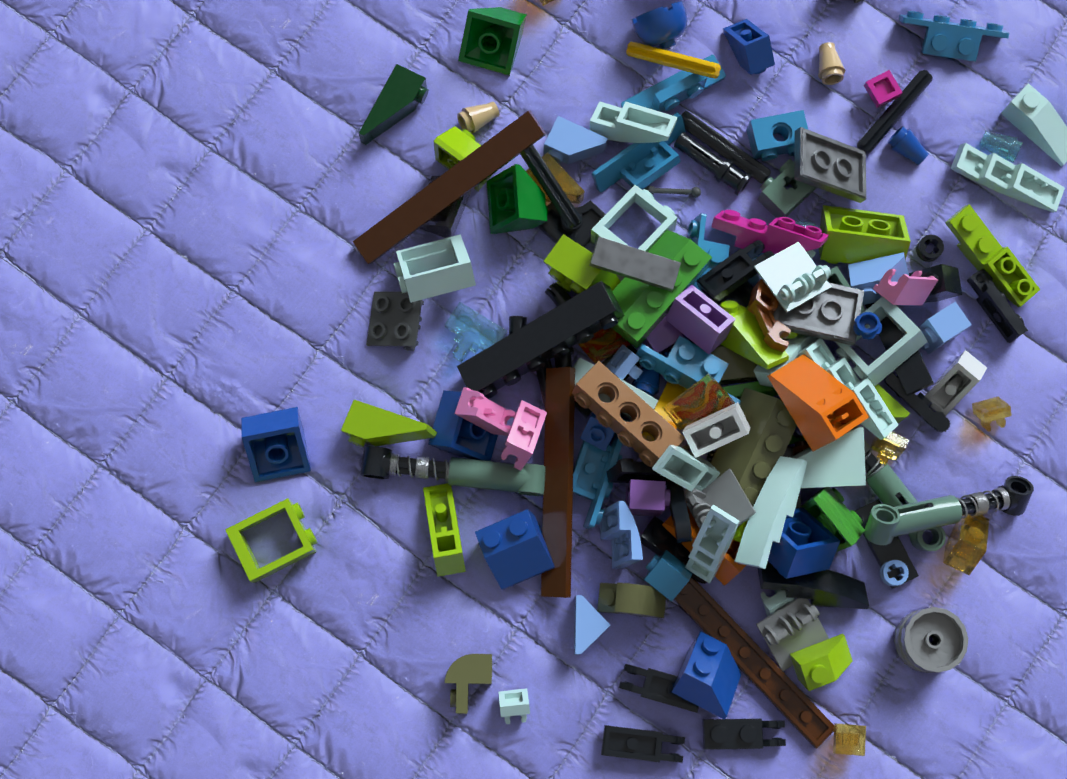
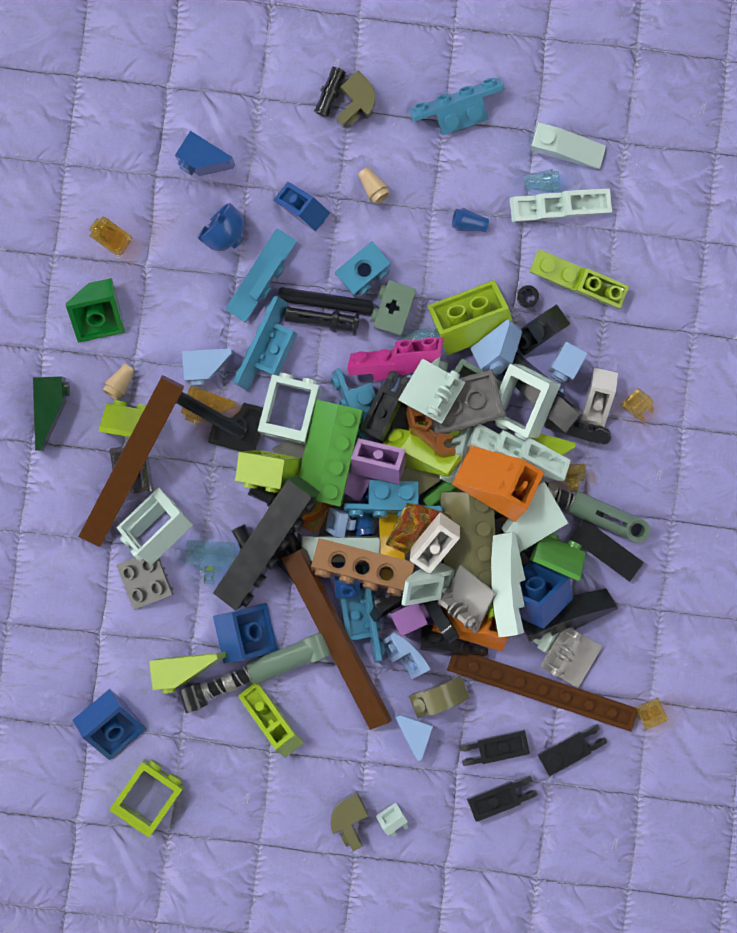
camera: 15 degrees left, 10 degrees up
bright pink hinge [455,387,516,436] -> none
blue slope [475,509,555,590] -> none
green slope [487,164,548,234] -> none
bright pink hinge [501,400,547,471] -> none
flat silver tile [589,237,681,292] -> none
light aqua slope [590,101,677,143] -> none
yellow axle [626,41,721,79] -> none
dark grey hinge [644,186,701,198] -> none
dark azure brick [644,550,692,602] -> none
blue slope [672,631,742,720] -> none
light aqua slope [685,505,739,584] -> none
lime slope [790,634,853,691] -> none
flat silver tile [794,127,866,203] -> none
blue plate [853,312,882,340] -> none
black axle [857,70,933,154] -> none
dark pink tile [864,70,903,108] -> none
sand green piece [864,476,1034,545] -> none
bright pink hinge [873,269,938,306] -> none
light blue bush [880,560,909,586] -> none
light grey wheel [894,607,968,673] -> none
clear yellow slope [943,514,989,575] -> none
black hinge [967,269,1028,343] -> none

